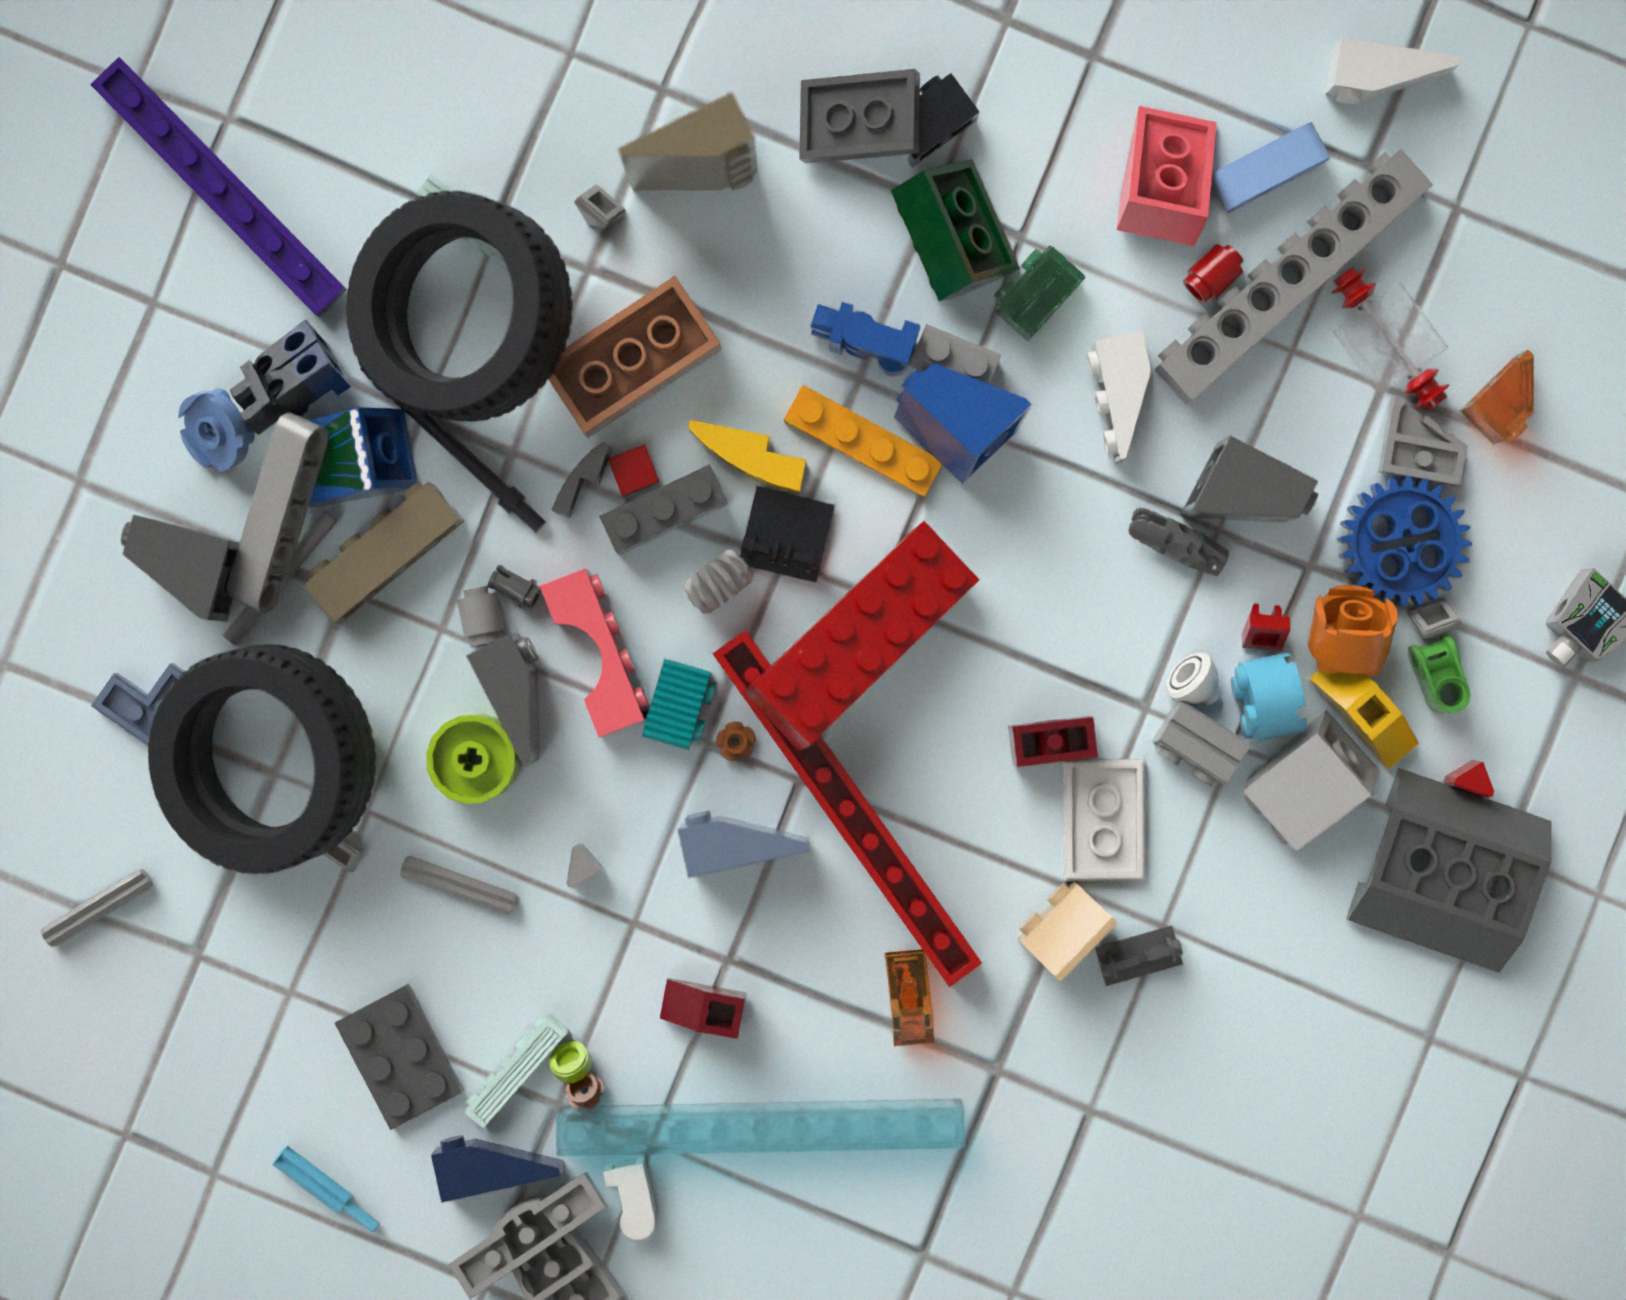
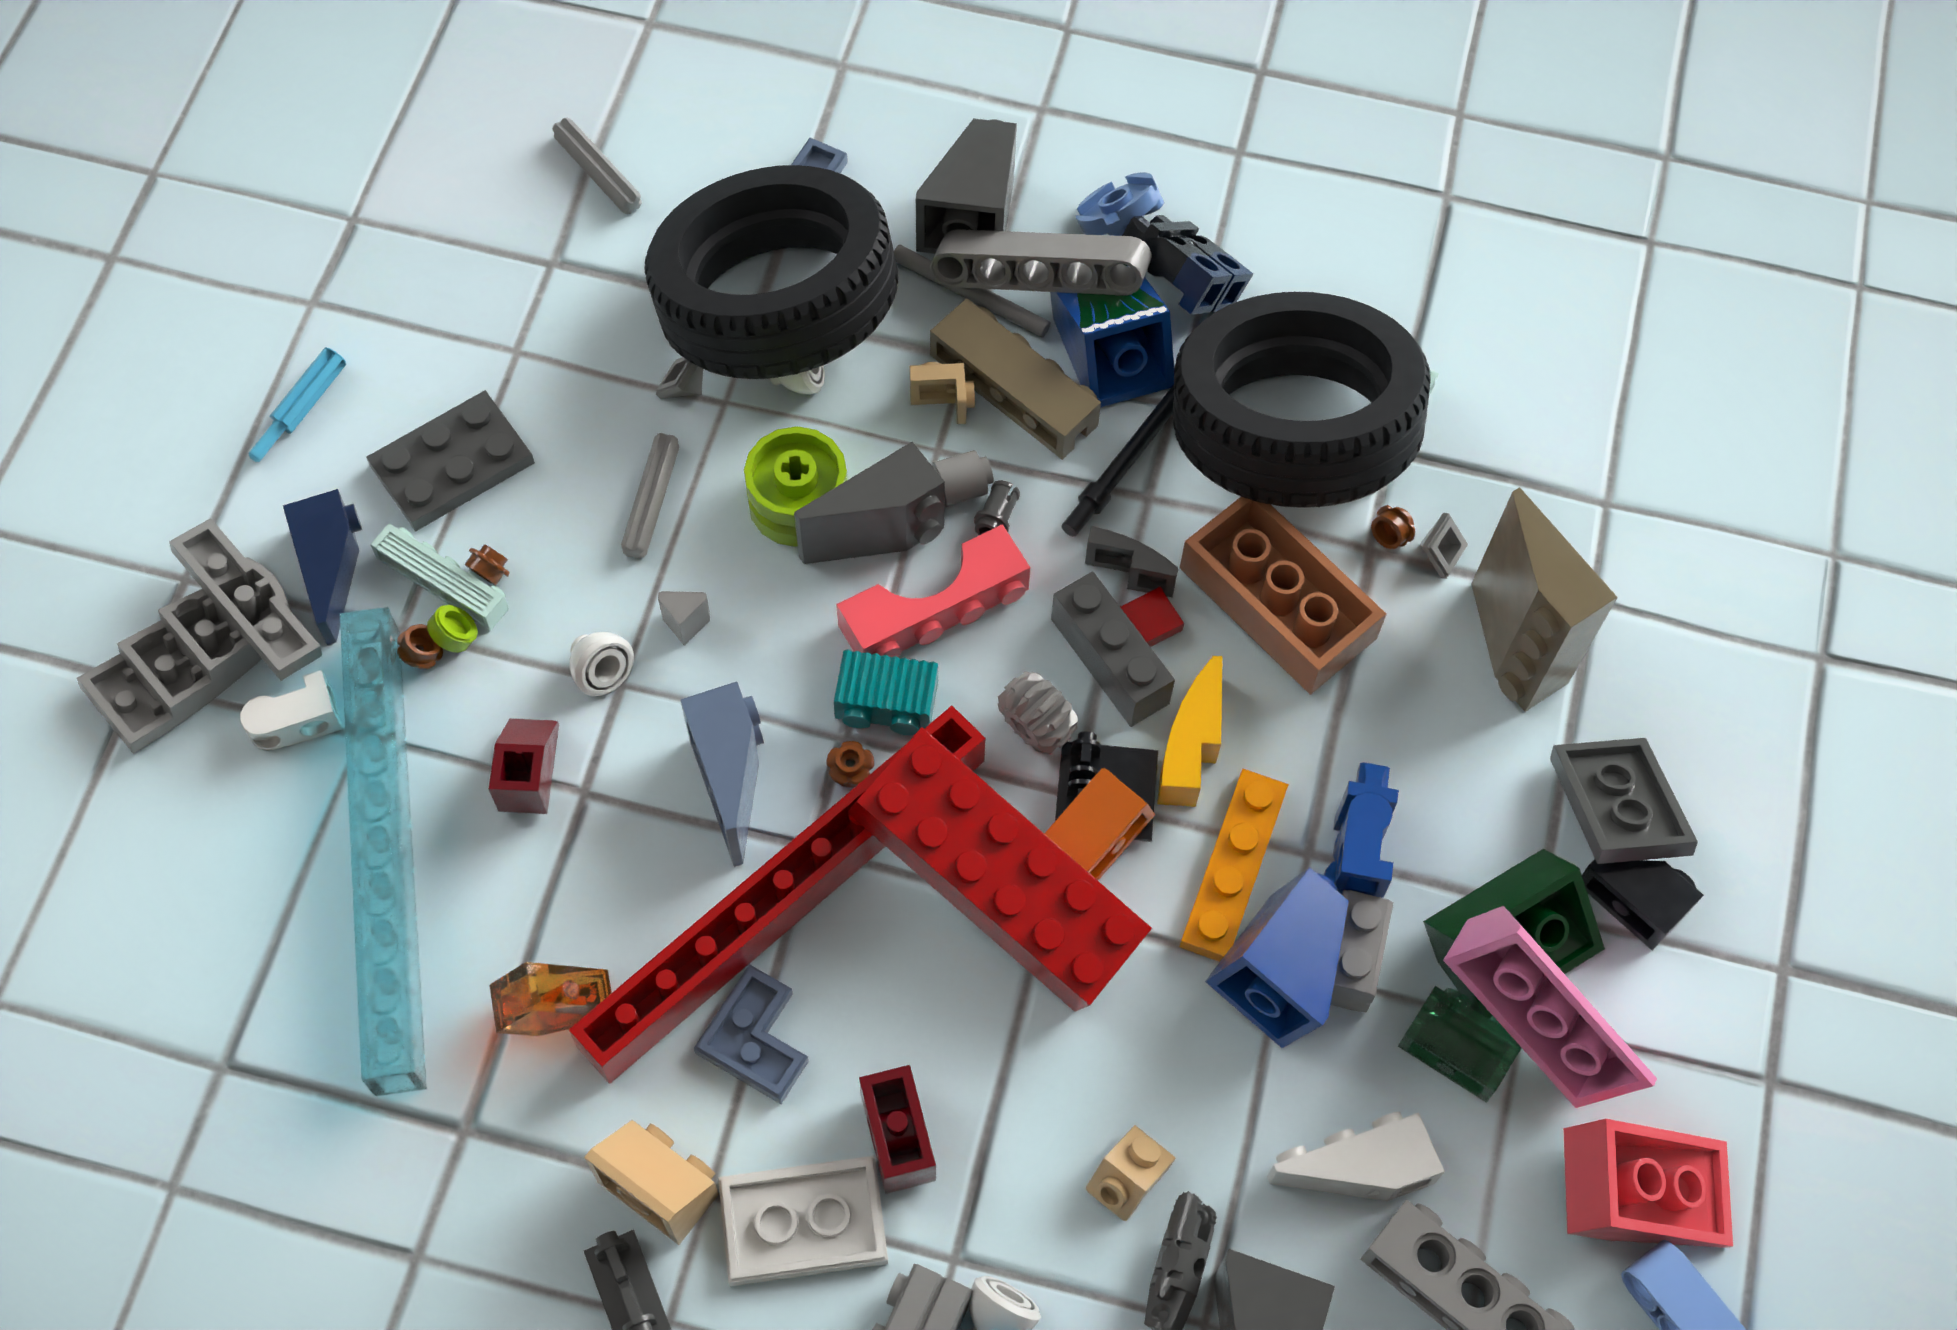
camera: 80 degrees right, 25 degrees down
dark purple plate [90,57,348,317] -> none
red brick [1183,244,1244,304] -> none
none -> dark orange plate [464,544,510,586]
none -> white brick [570,632,634,696]
none -> sand blue tile [694,964,809,1105]
none -> tan bracket [910,362,975,424]
none -> orange panel [1044,768,1155,880]
none -> tan bracket [1086,1125,1176,1221]
none -> dark orange plate [1371,505,1415,549]
none -> bright pink slope [1443,906,1657,1108]

